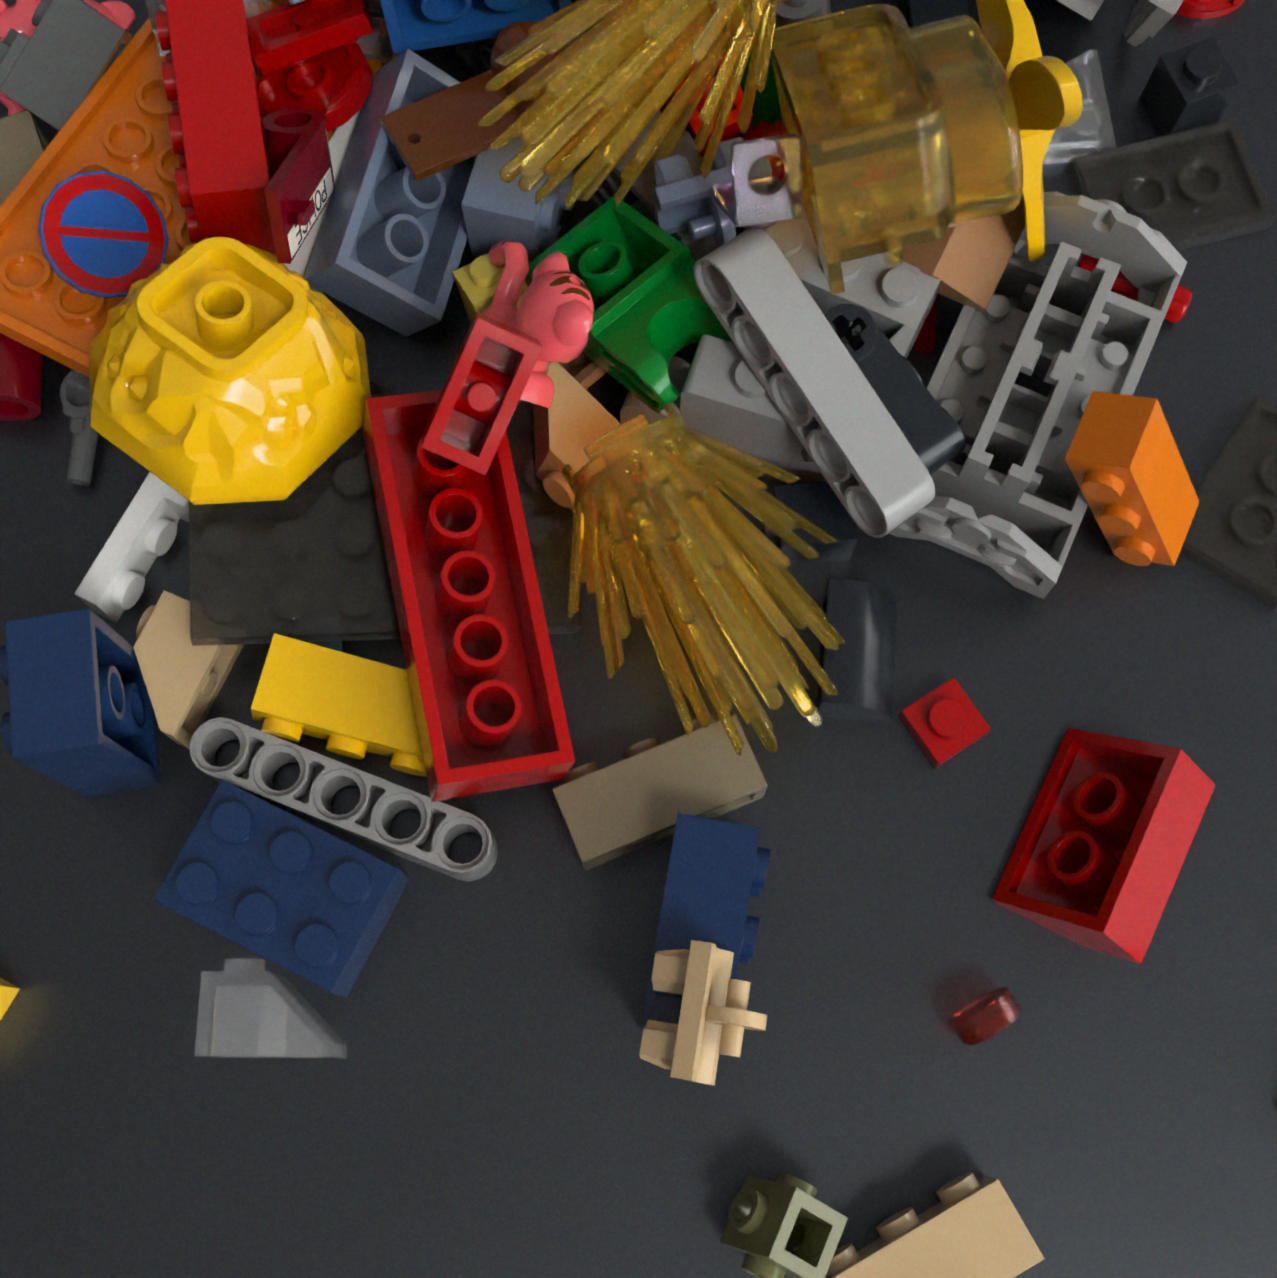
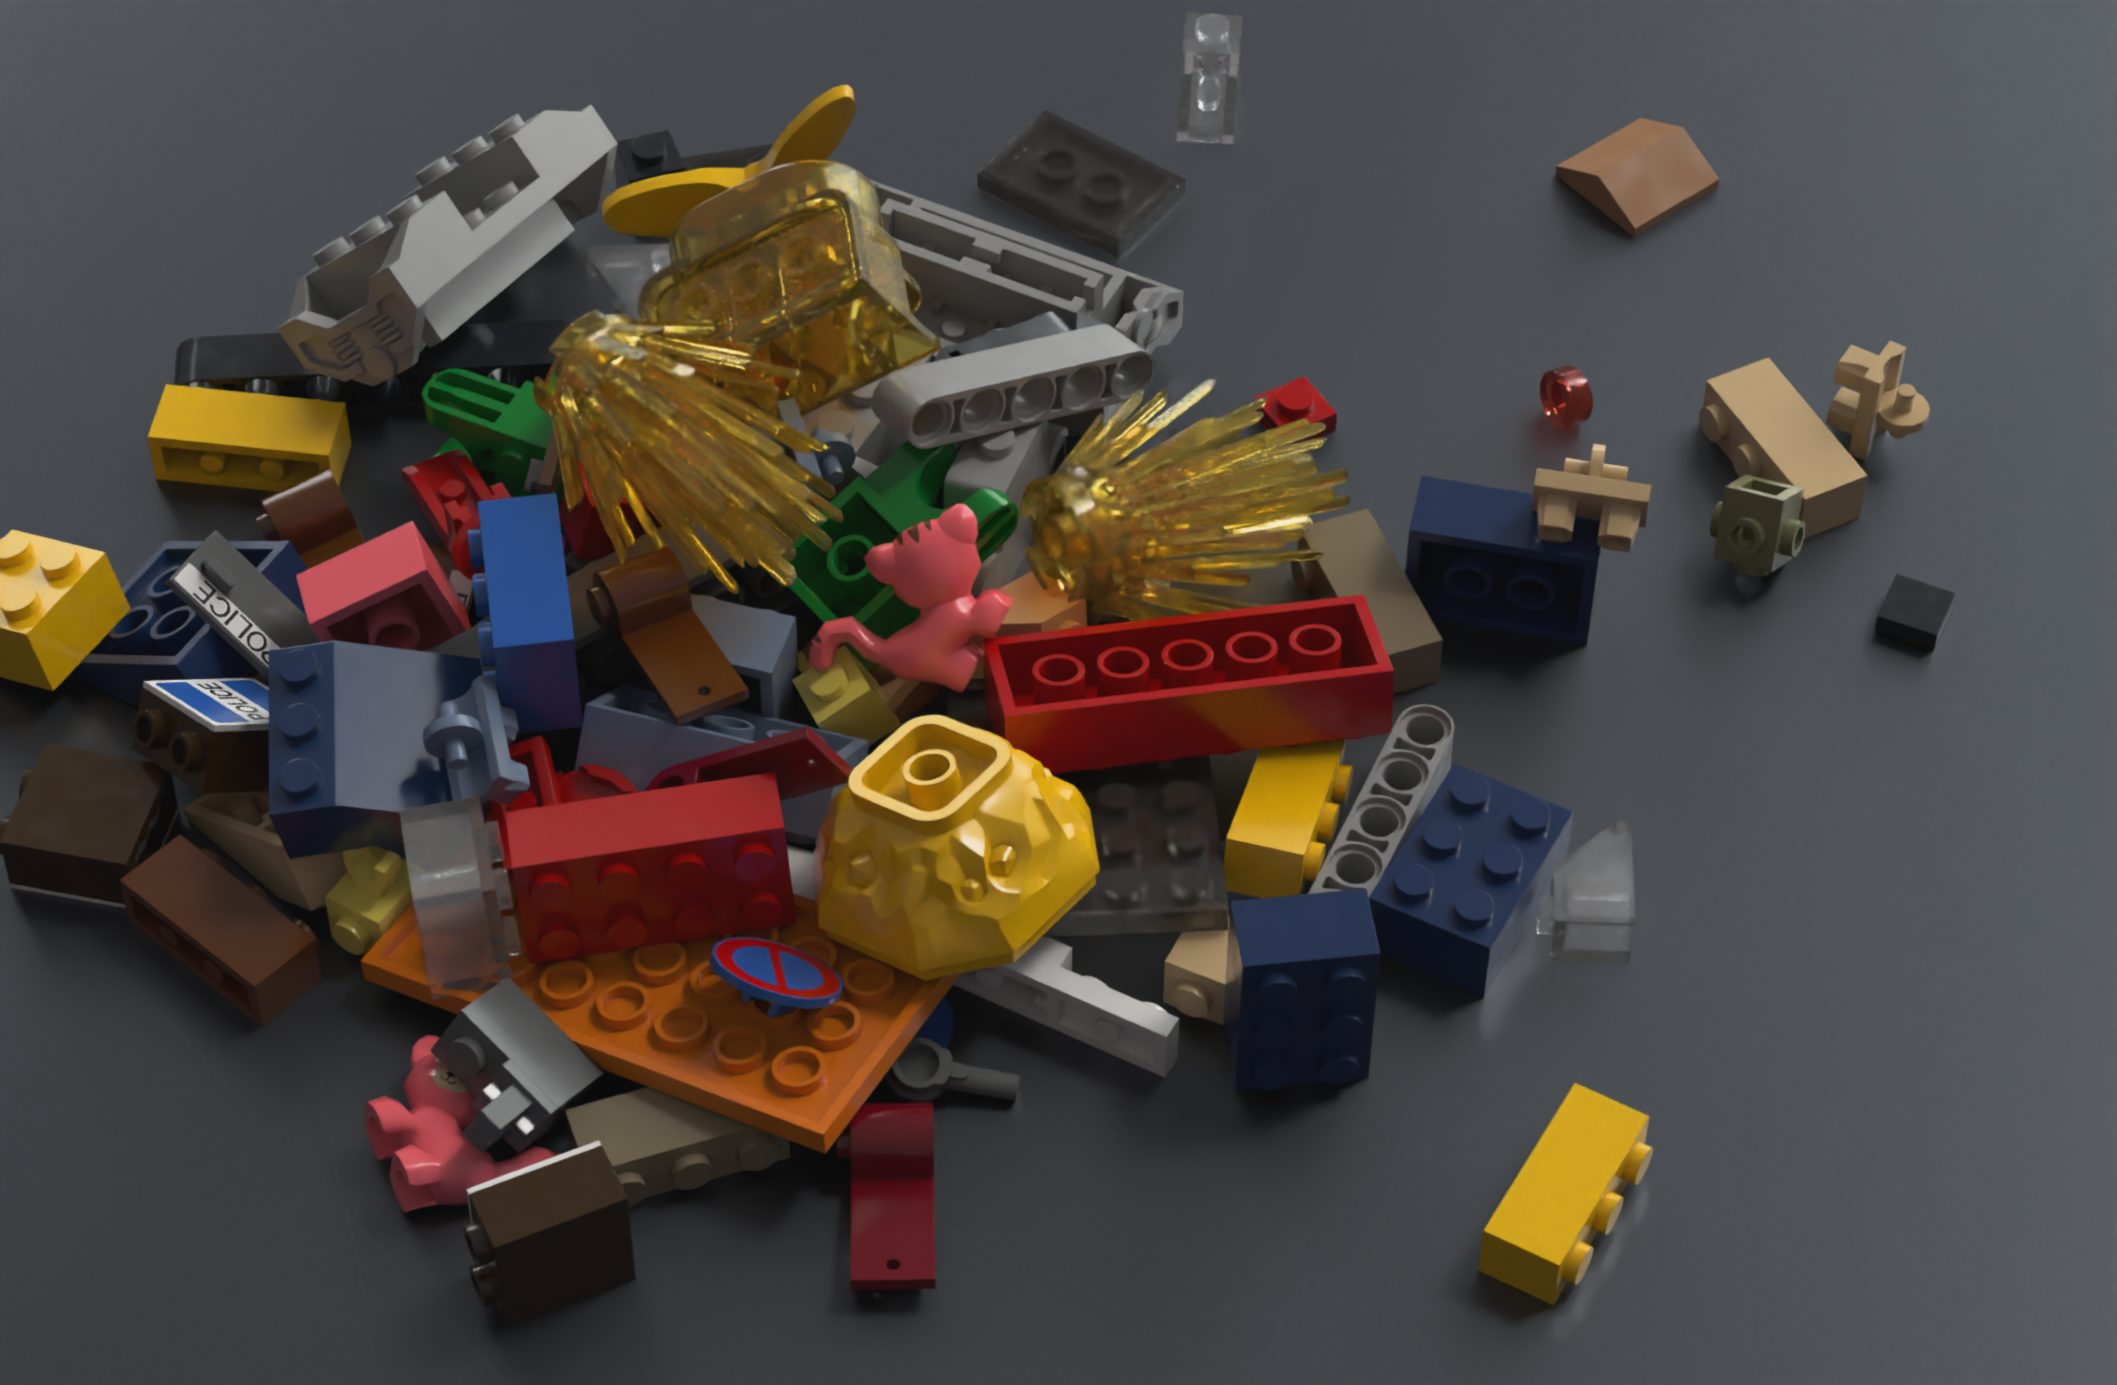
camera: 90 degrees left, 25 degrees down
red brick [421,311,543,476] -> none
bracket [713,134,802,228] -> none
red slope [992,728,1216,965] -> none
orange brick [1065,391,1199,566] -> none

